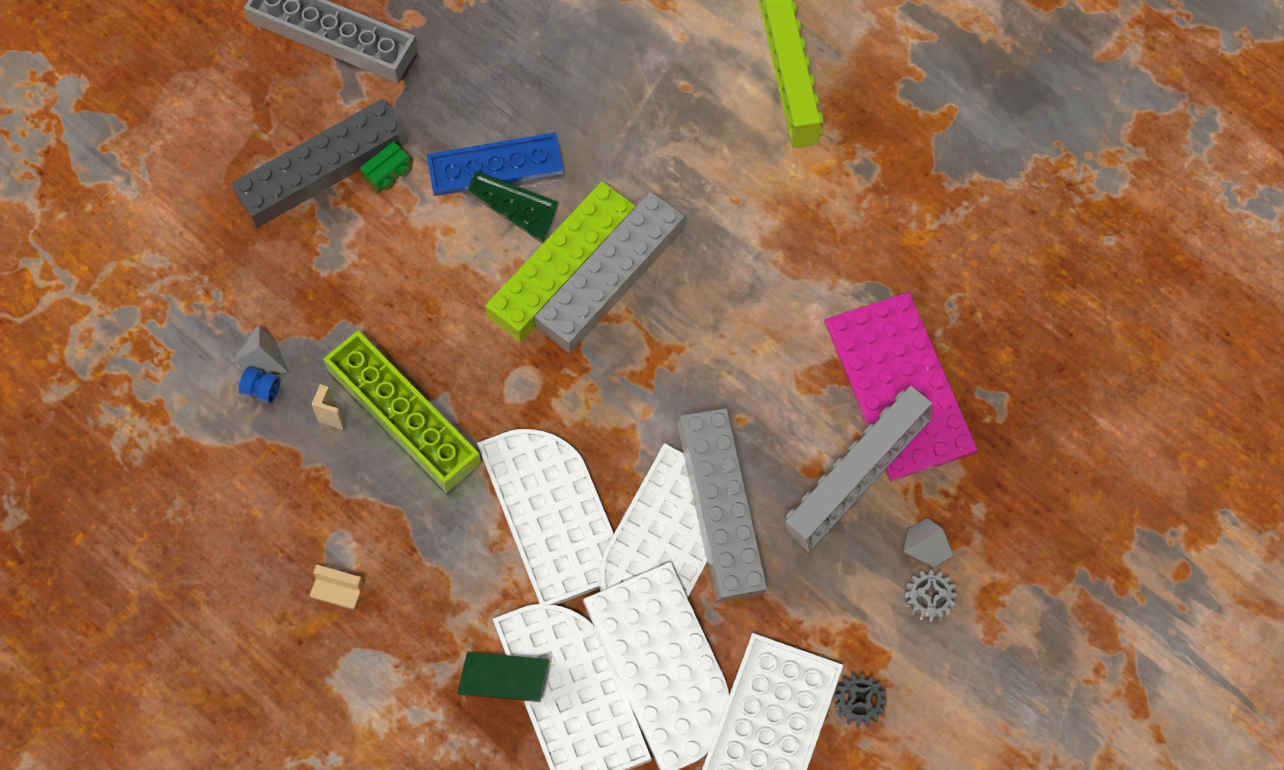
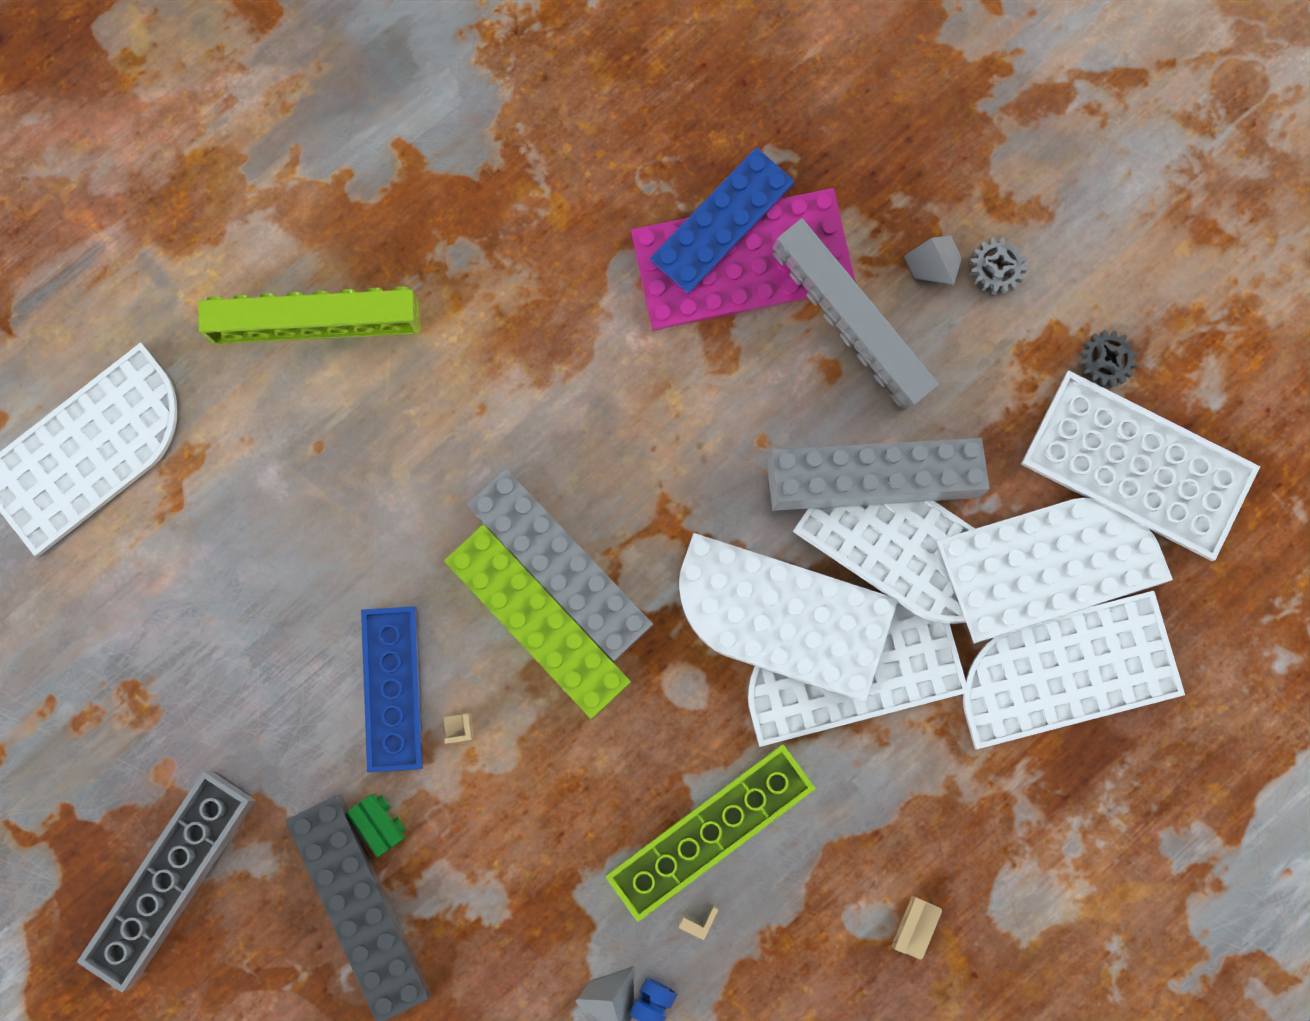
camera: 85 degrees left, 15 degrees up
dark green piece [457,652,550,702] -> none
dark green wing [467,171,558,244] -> none
none -> tan panel [443,713,475,744]
none -> blue plate [650,147,795,295]
none -> white plate [679,533,898,702]

